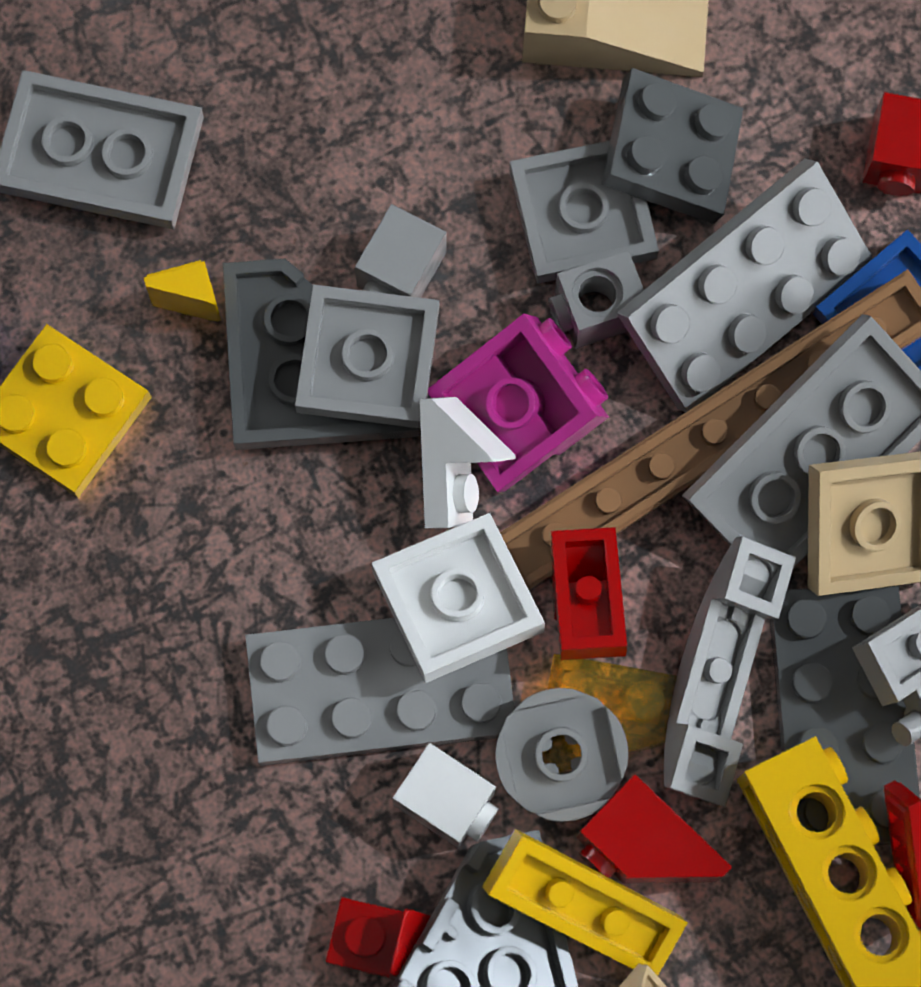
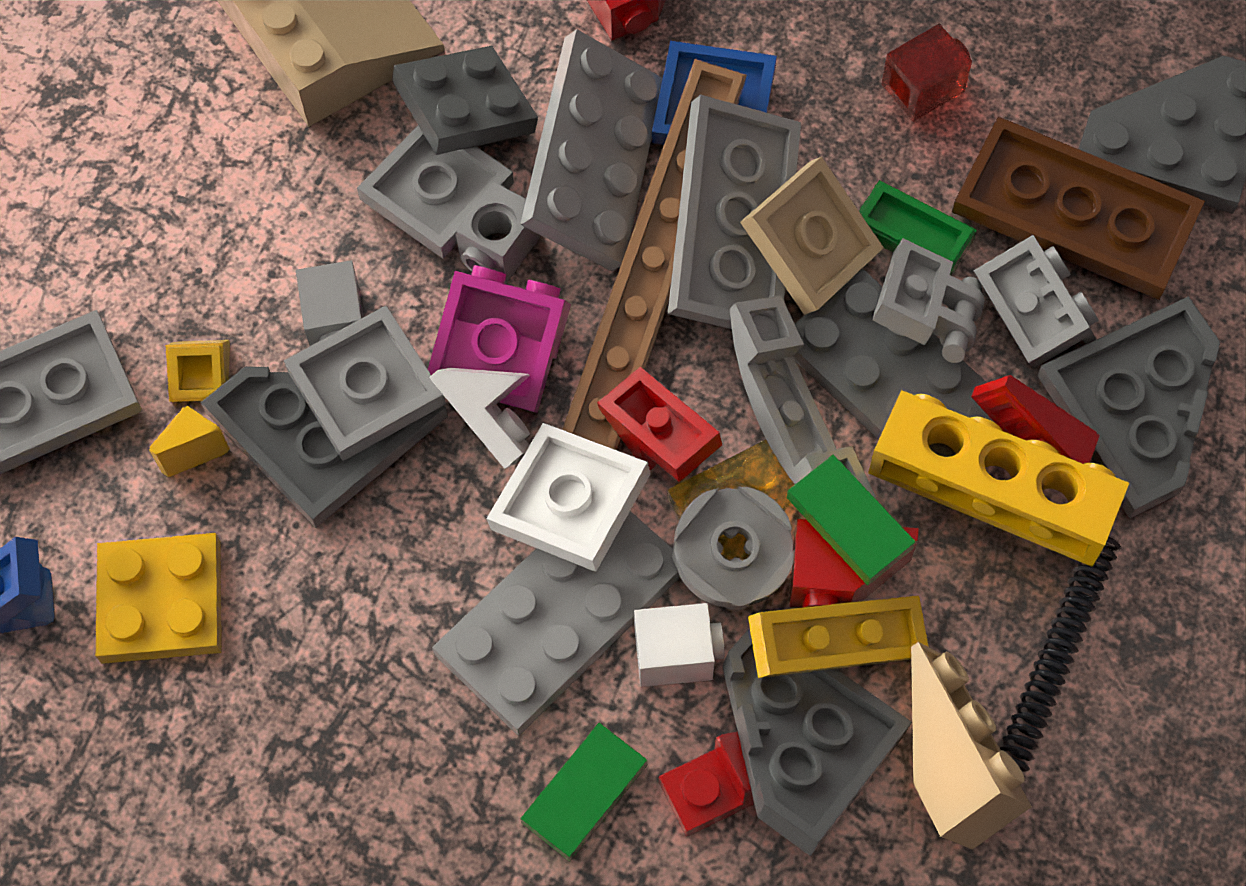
camera: 35 degrees left, 10 degrees down
none -> yellow slope [165,340,230,402]
none -> green tile [520,723,648,862]
none -> green tile [786,454,916,586]

